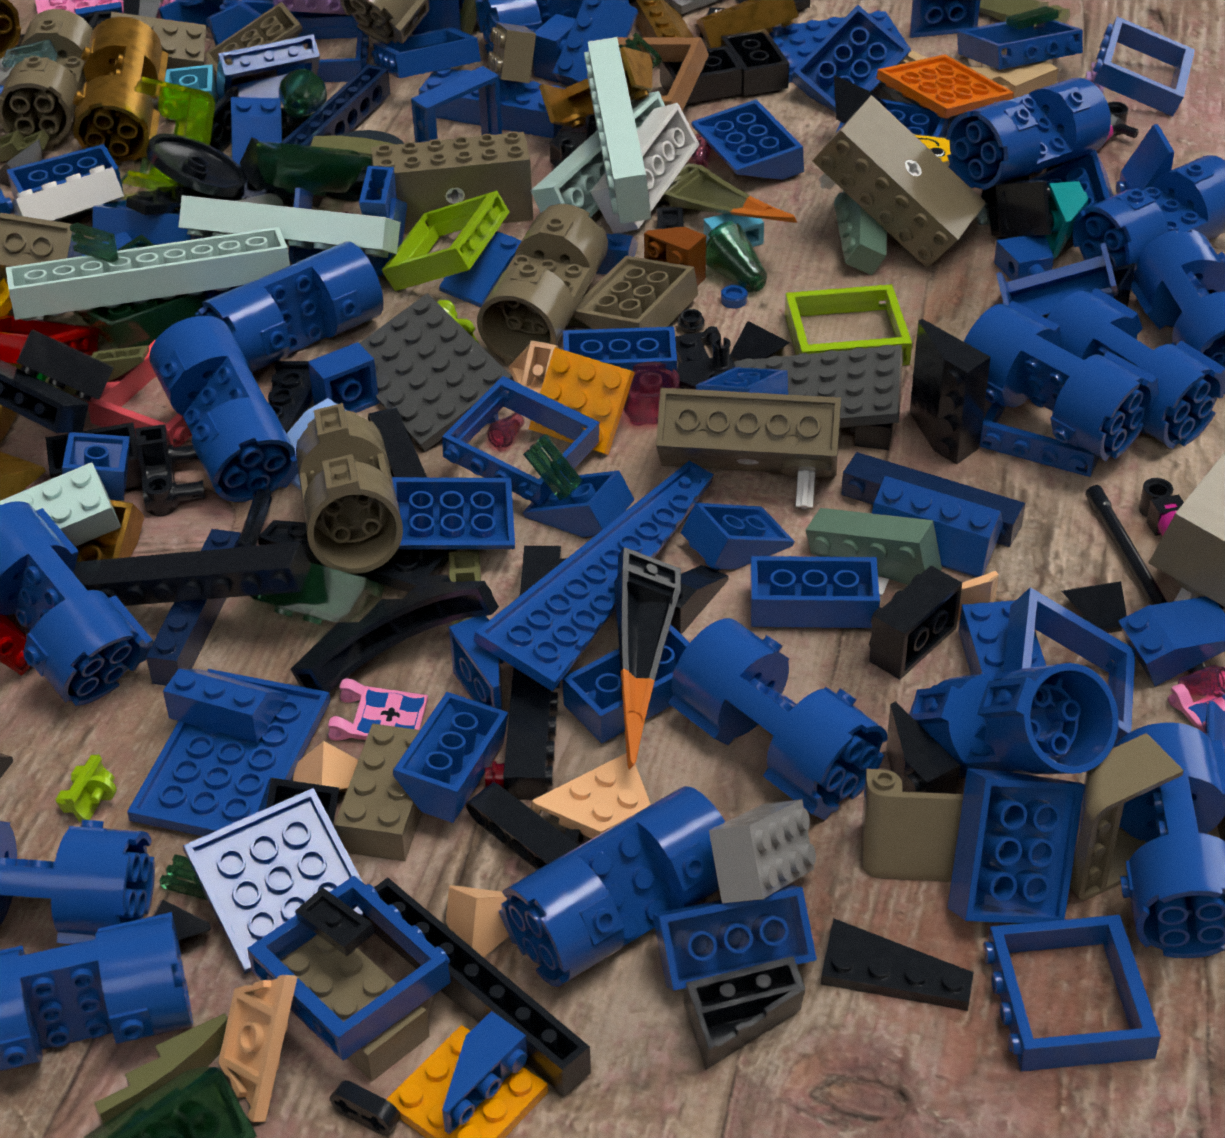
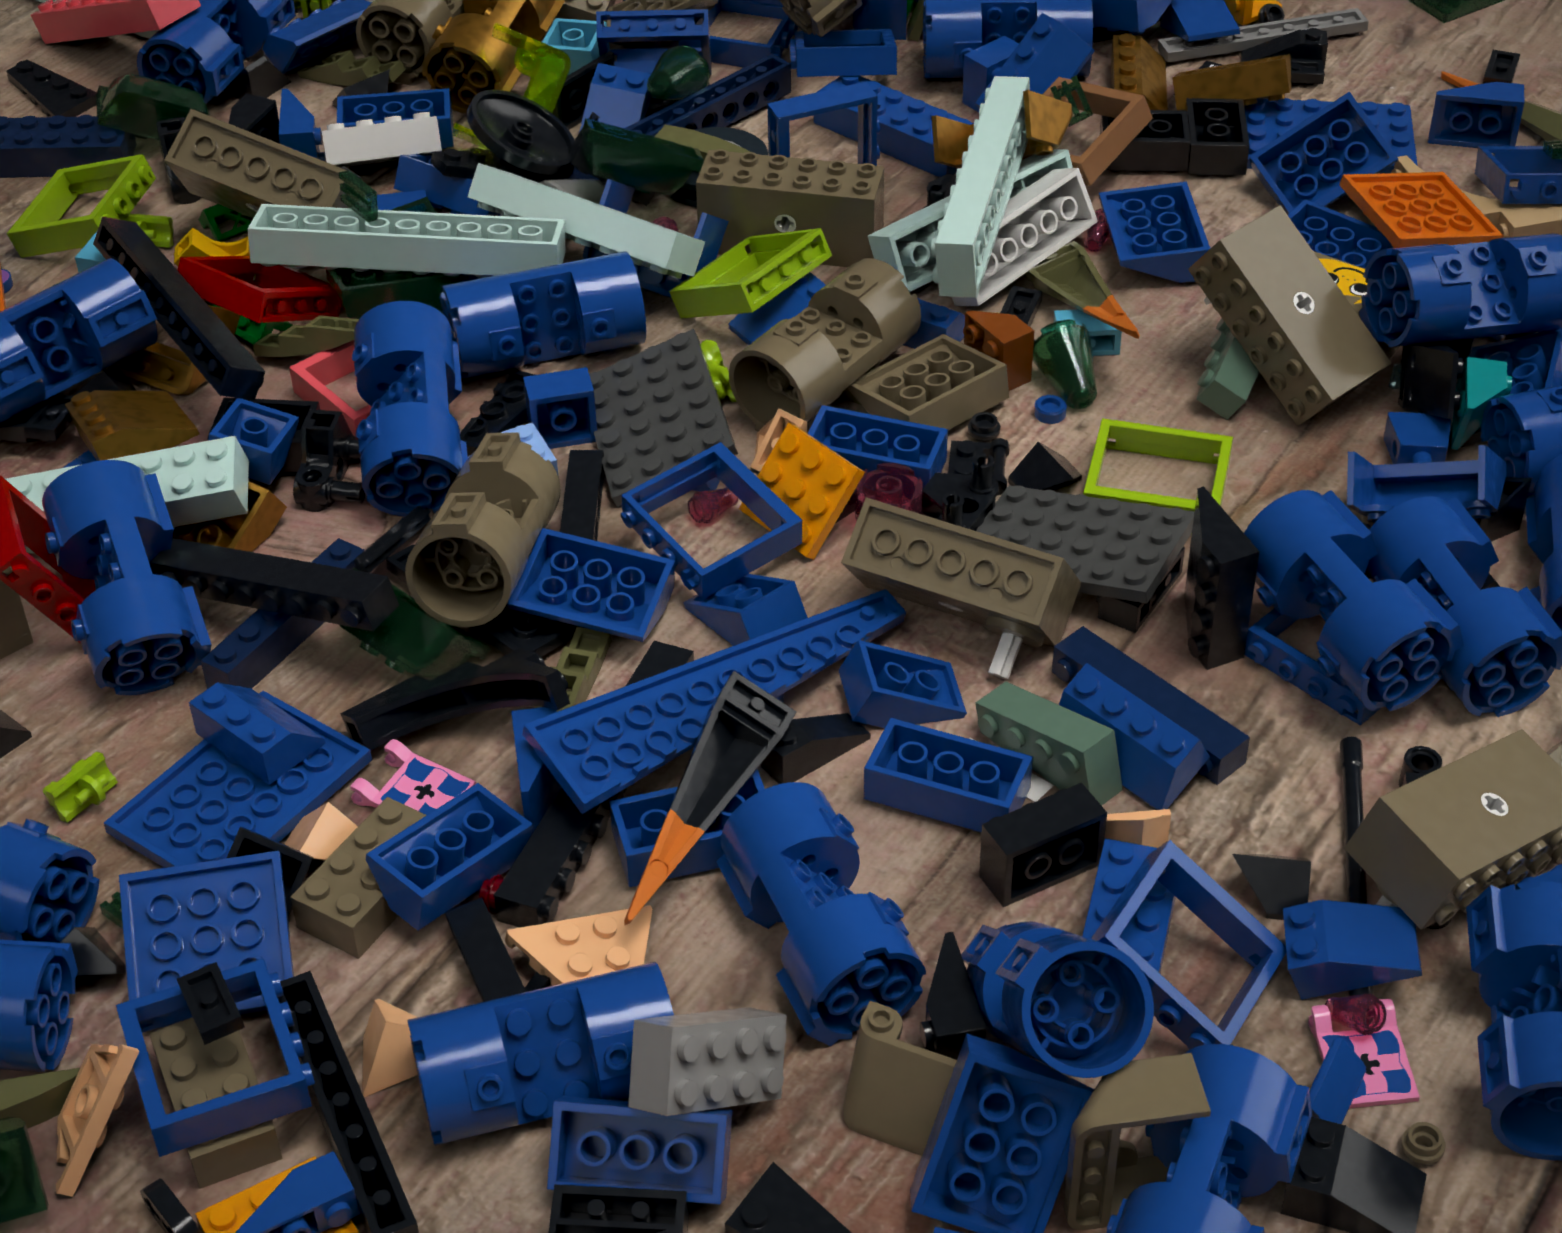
camera: 20 degrees right, 0 degrees up
black brick [17,330,114,402] -> none
blue torso [359,166,397,218] -> none
dark tan brick [488,22,536,83] -> none
clear green tile [523,434,583,500] -> none
blue slope [696,367,788,395] -> none
black slope [834,75,886,123] -> none

